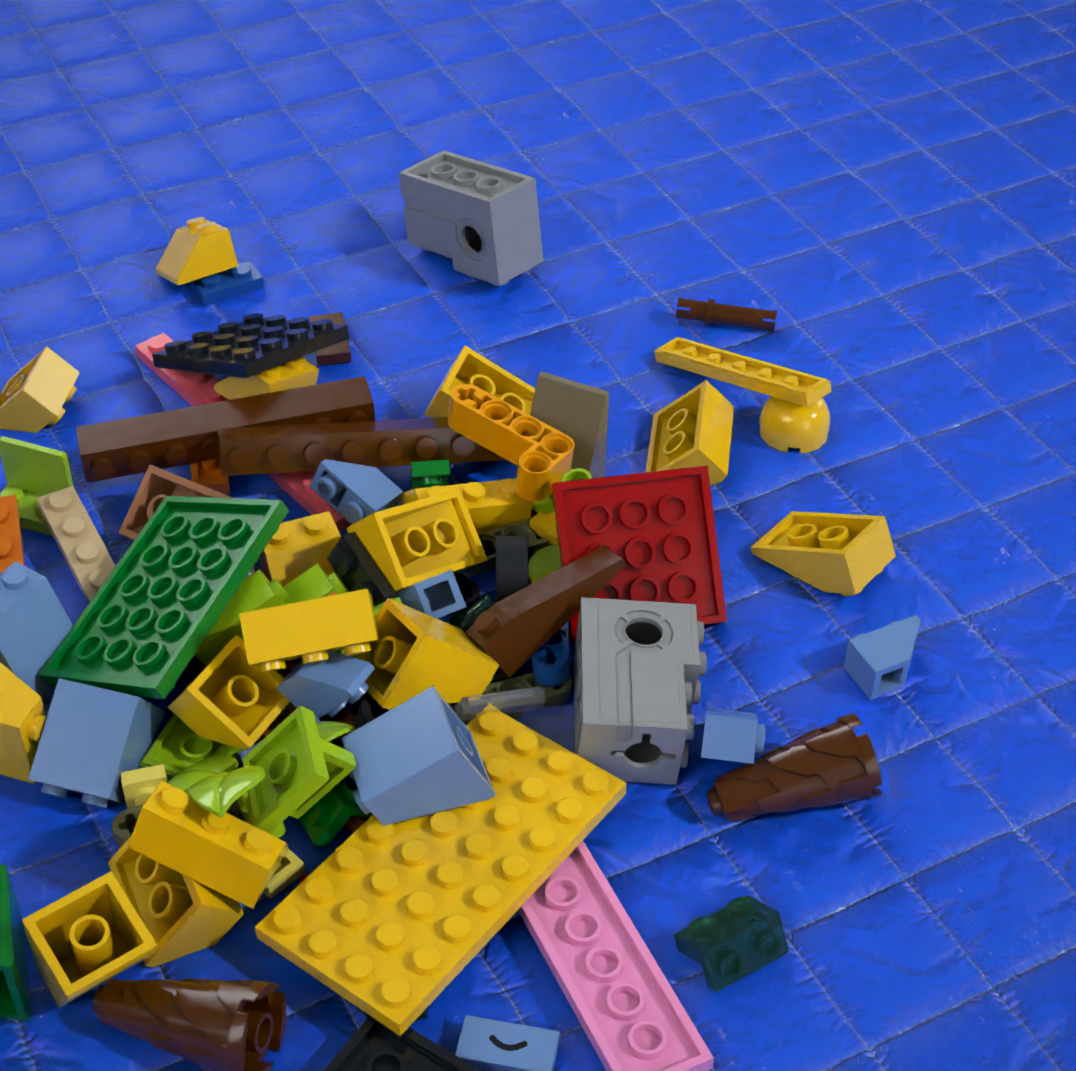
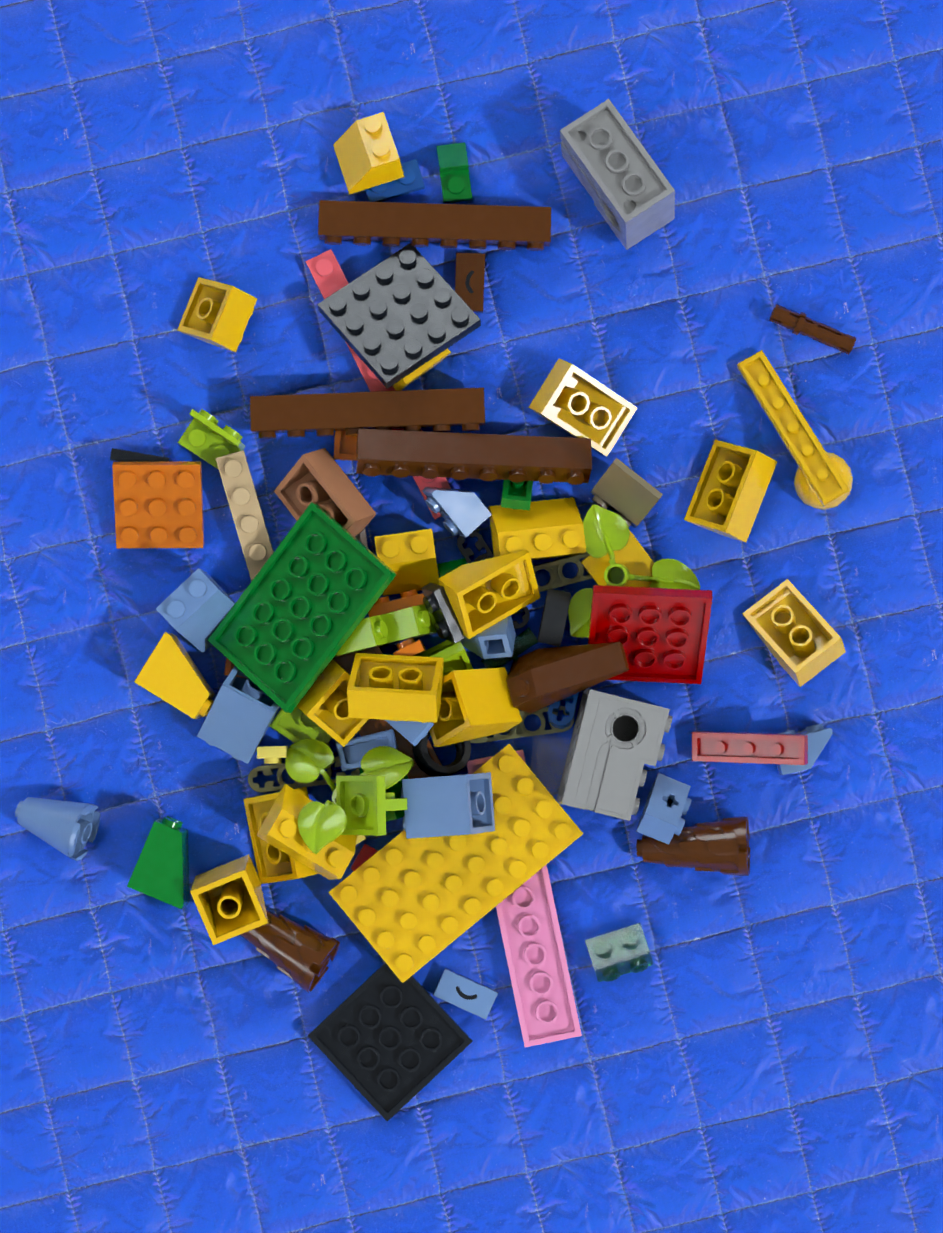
camera: 15 degrees right, 45 degrees up
light orange beam [448,384,574,502] -> none
clear tile [454,686,546,721] -> none
none -> reddish brown brick [318,200,551,251]
none -> green slope [437,142,472,204]
none -> plate [692,731,808,765]

